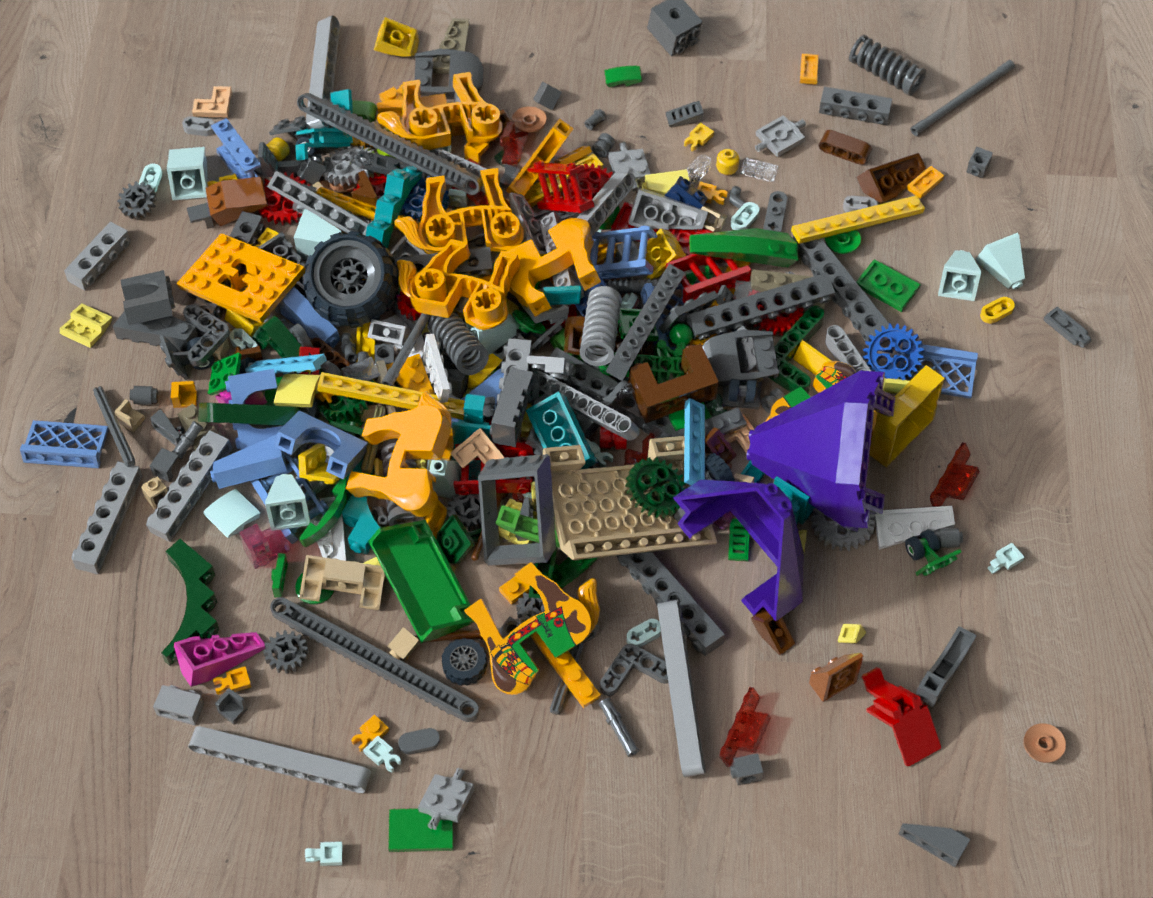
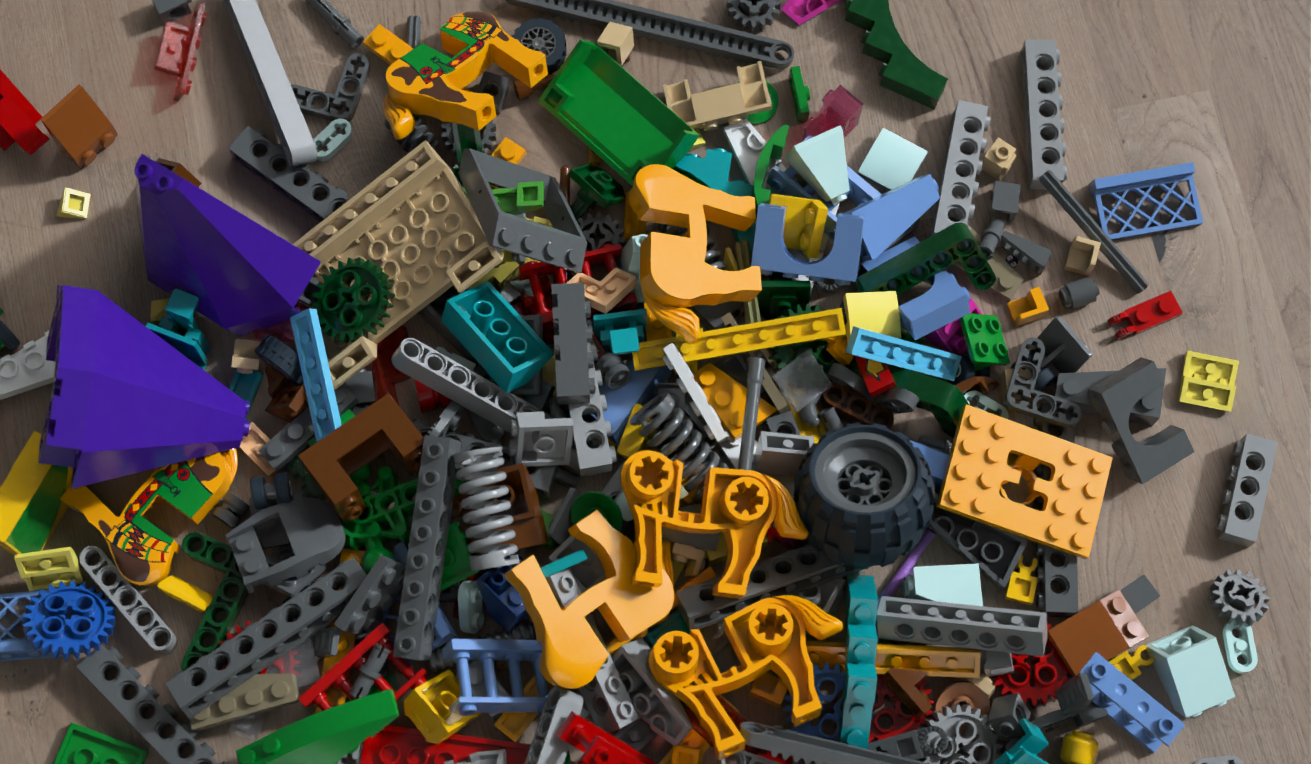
camera: 160 degrees right, 15 degrees up
none -> dark grey pin [349,643,391,698]
none -> red hinge [1107,291,1183,340]

